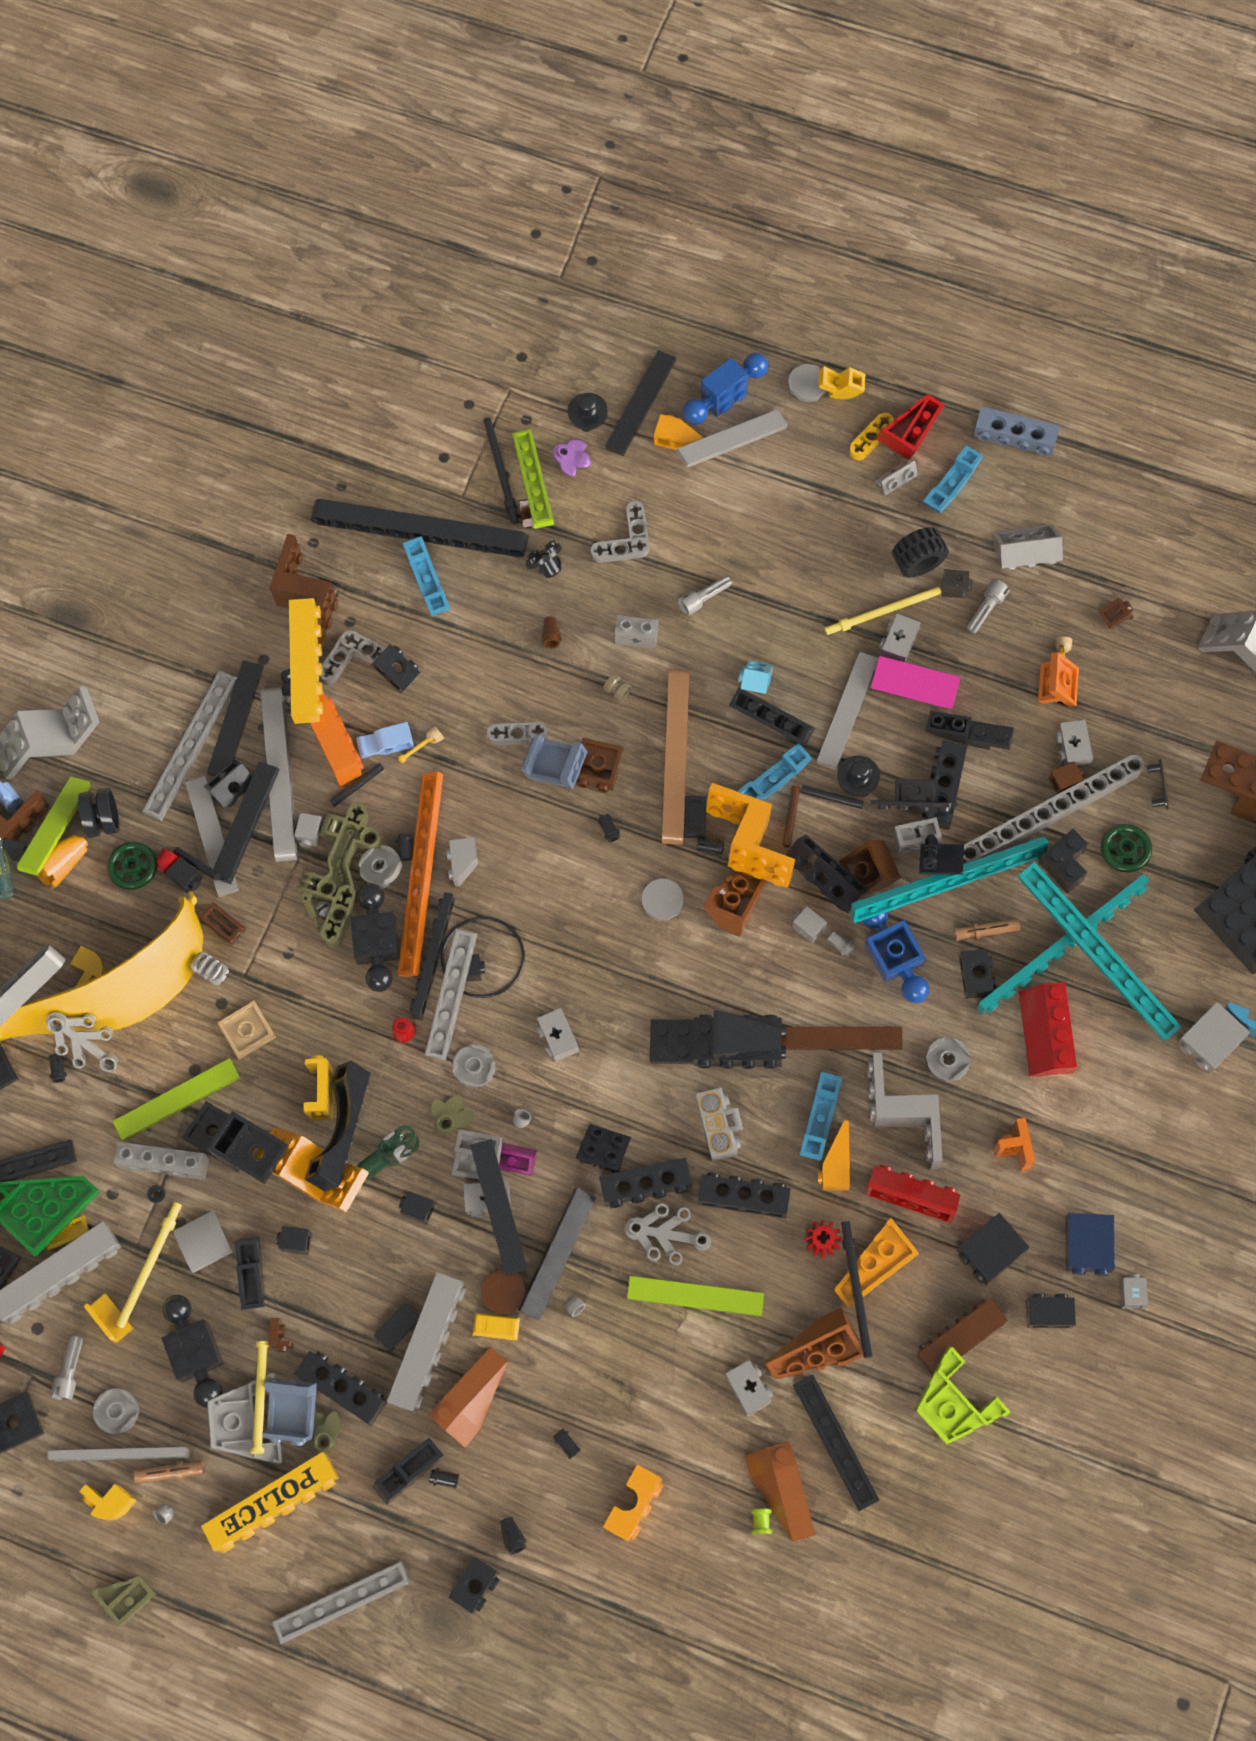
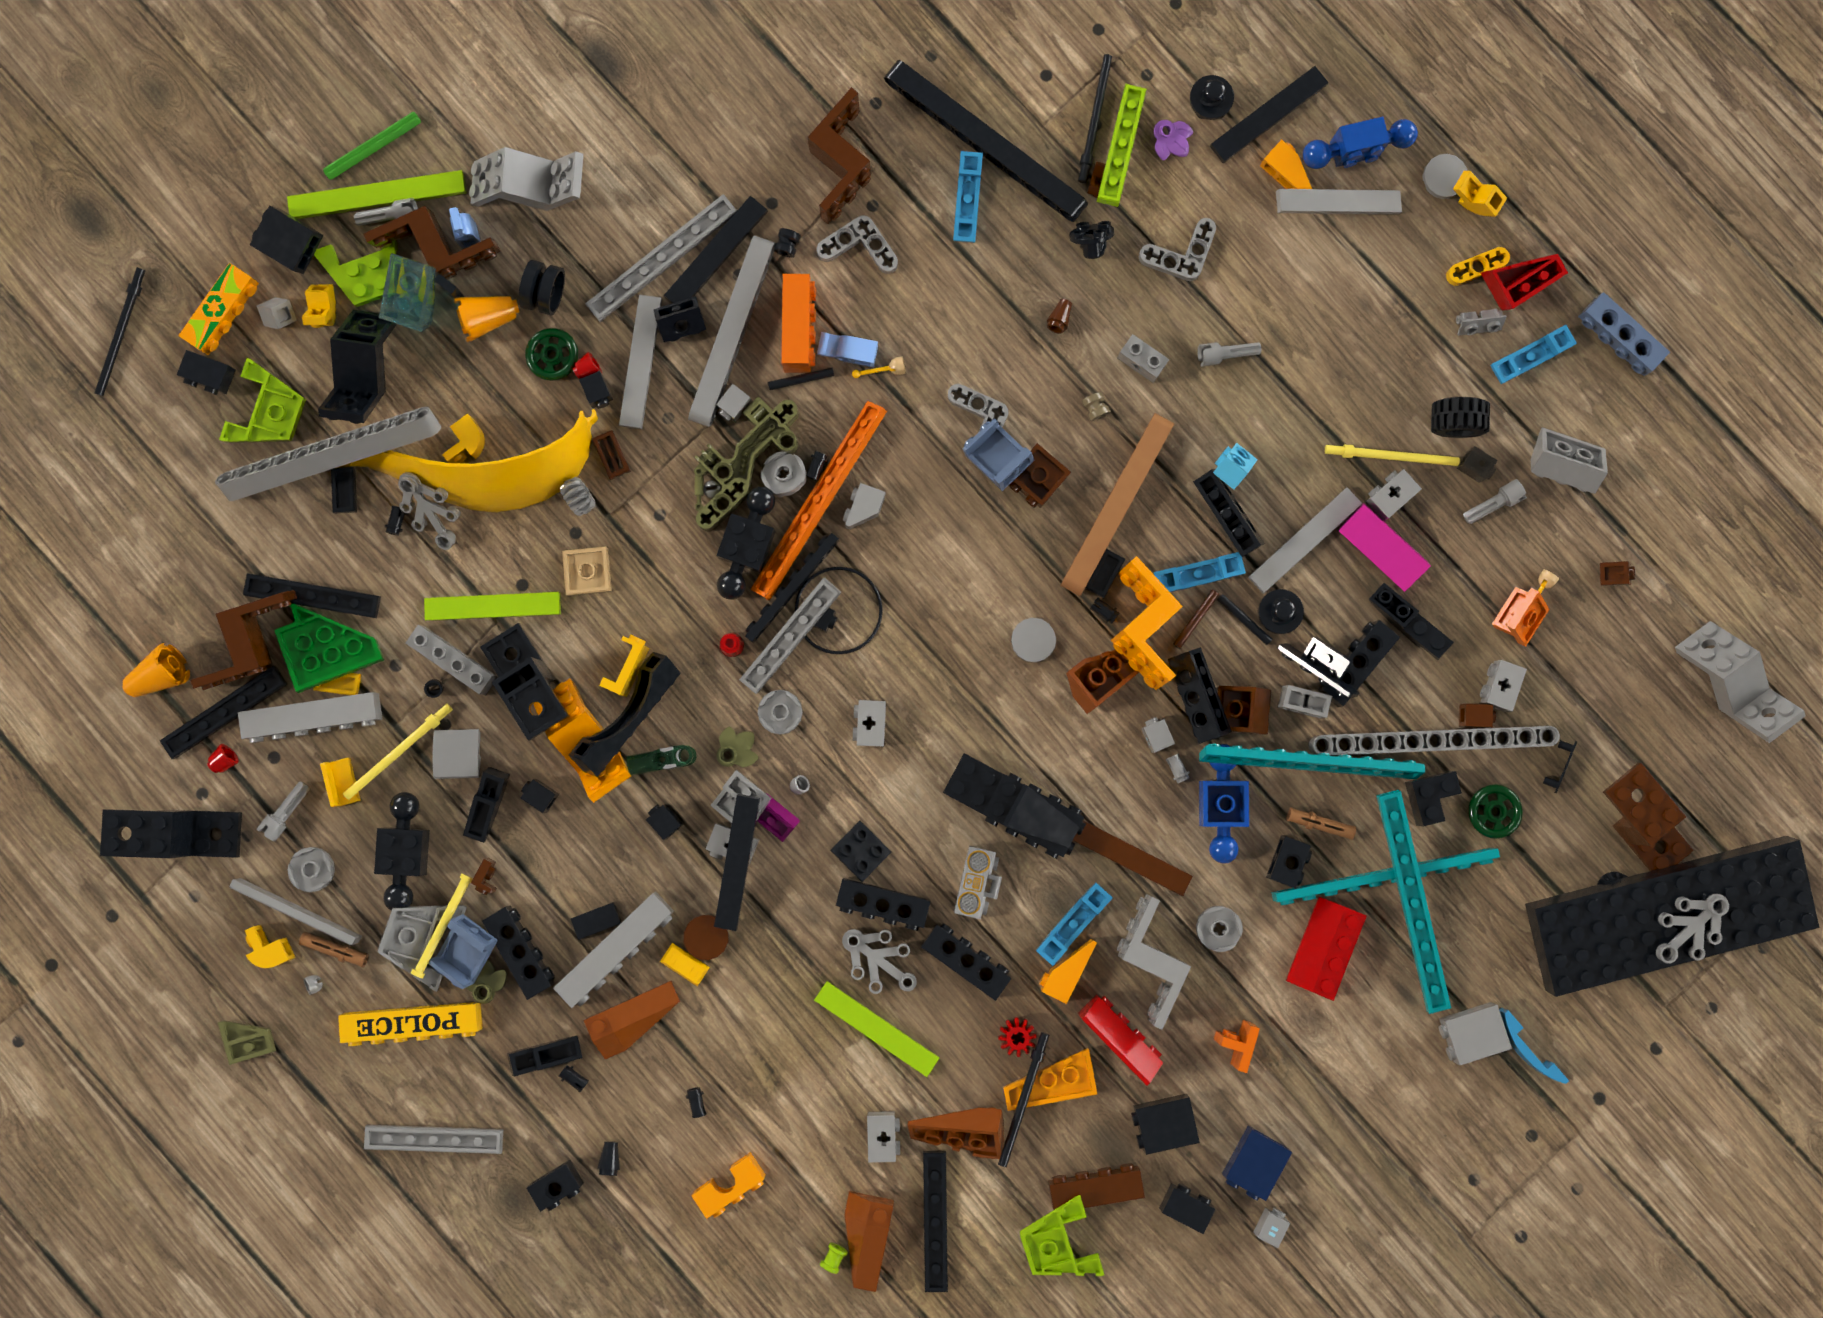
camera: 20 degrees right, 15 degrees up
lime tile [17,776,91,876] -> none
black bar [173,847,221,881] -> none
black tile [213,762,280,885] -> none
yellow brick [289,598,323,724] -> none
black brick [371,644,421,693] -> none
tile [518,1188,596,1321] -> none
light grey hinge [566,1297,586,1317] -> none
black pin [598,814,620,842] -> none
black hinge [919,834,964,875] -> none

